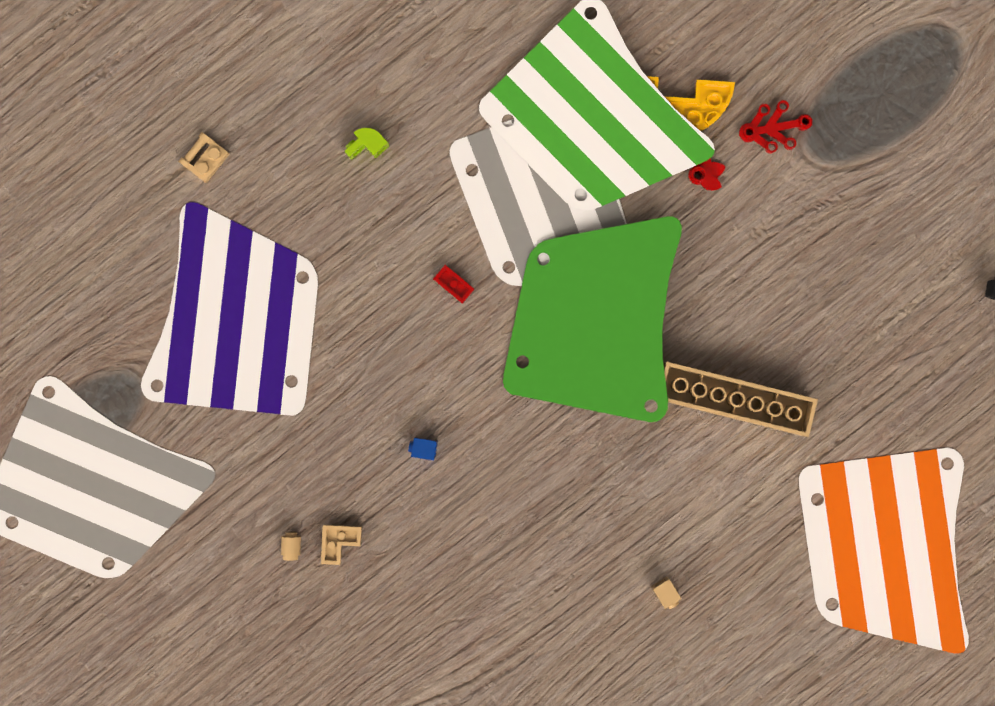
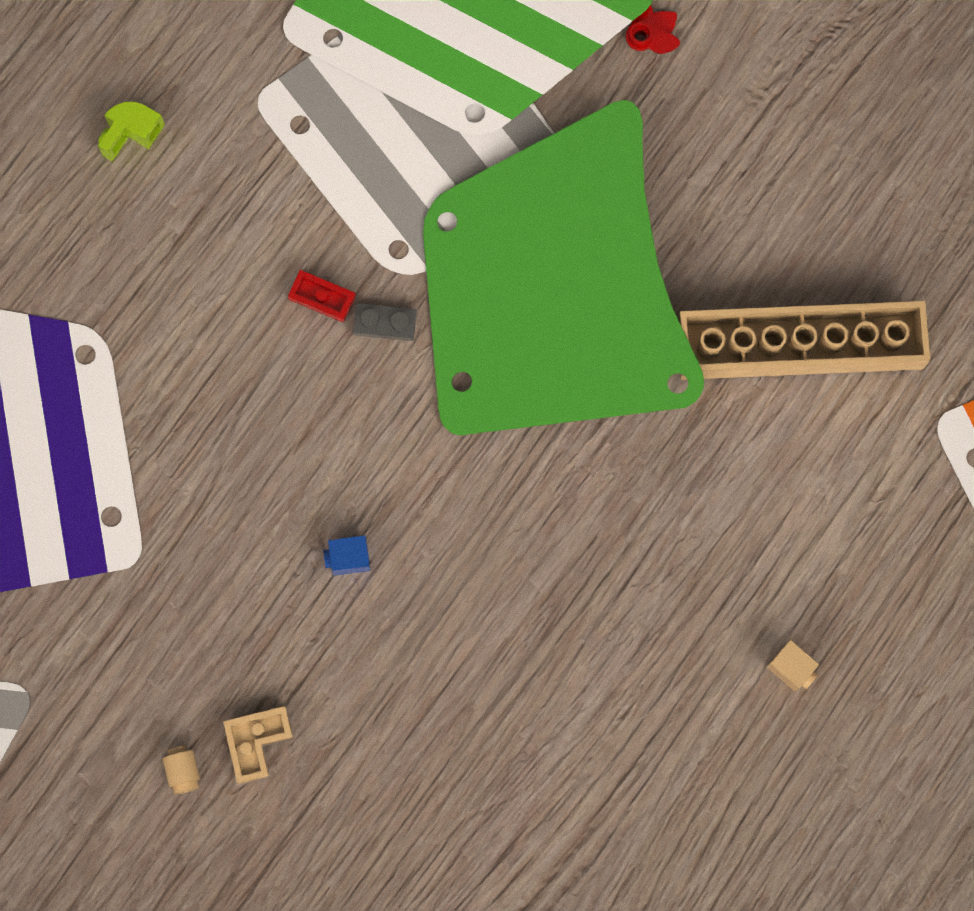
camera: 25 degrees left, 10 degrees down
none -> dark grey plate [353,303,417,342]

